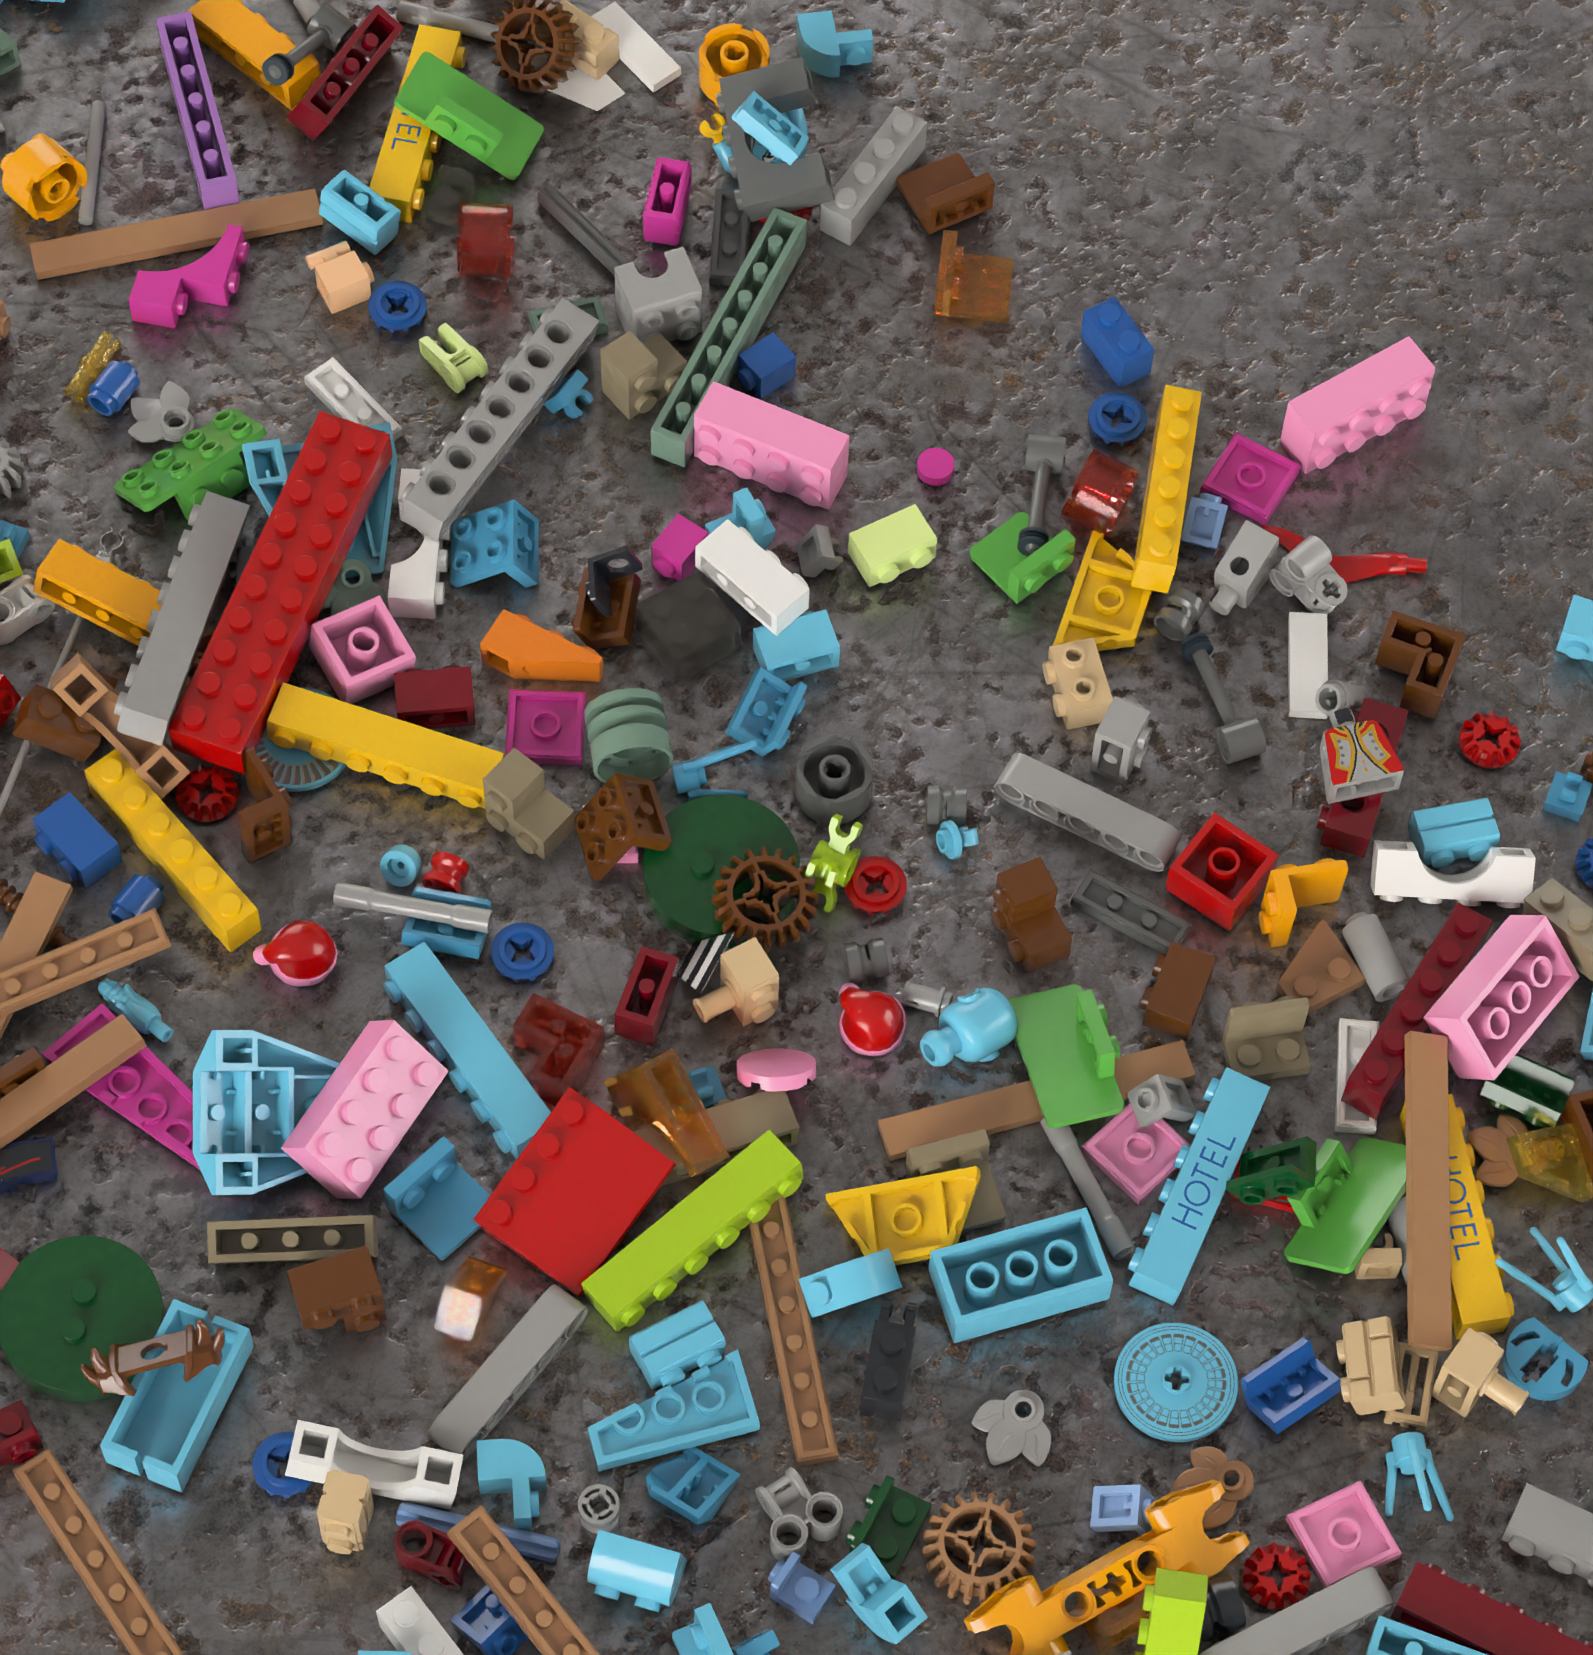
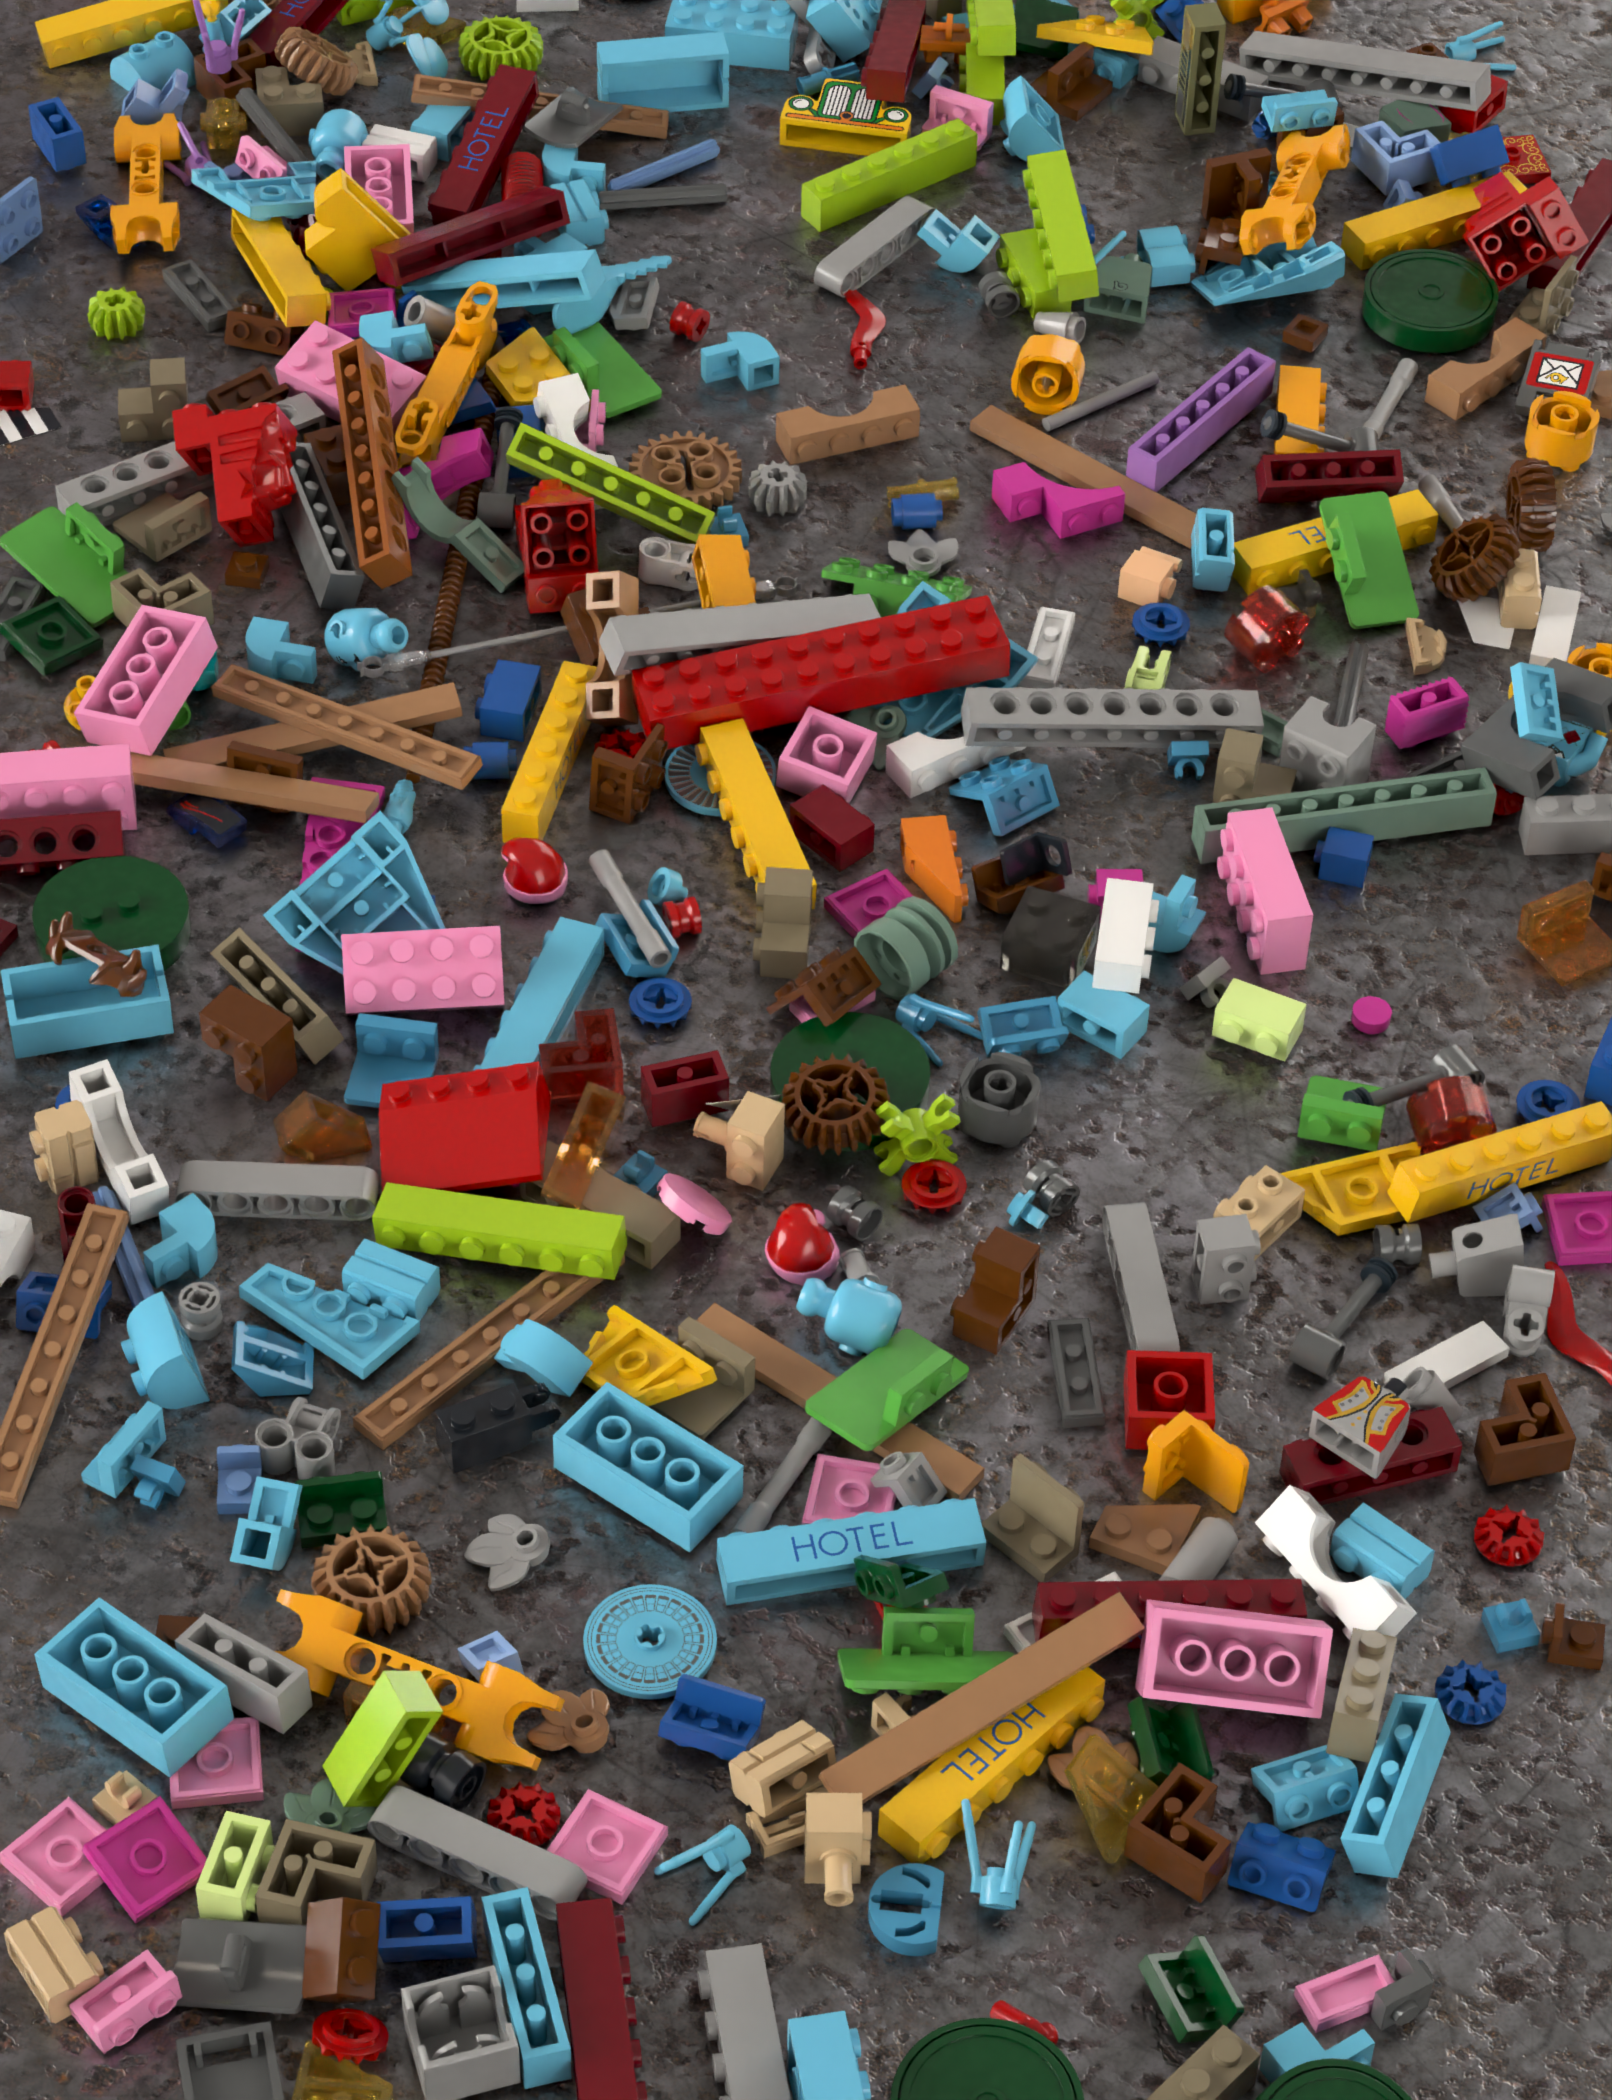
camera: 55 degrees right, 15 degrees down
reddish brown brick [1139,942,1216,1041] -> none
none -> tan tile [1405,618,1447,675]

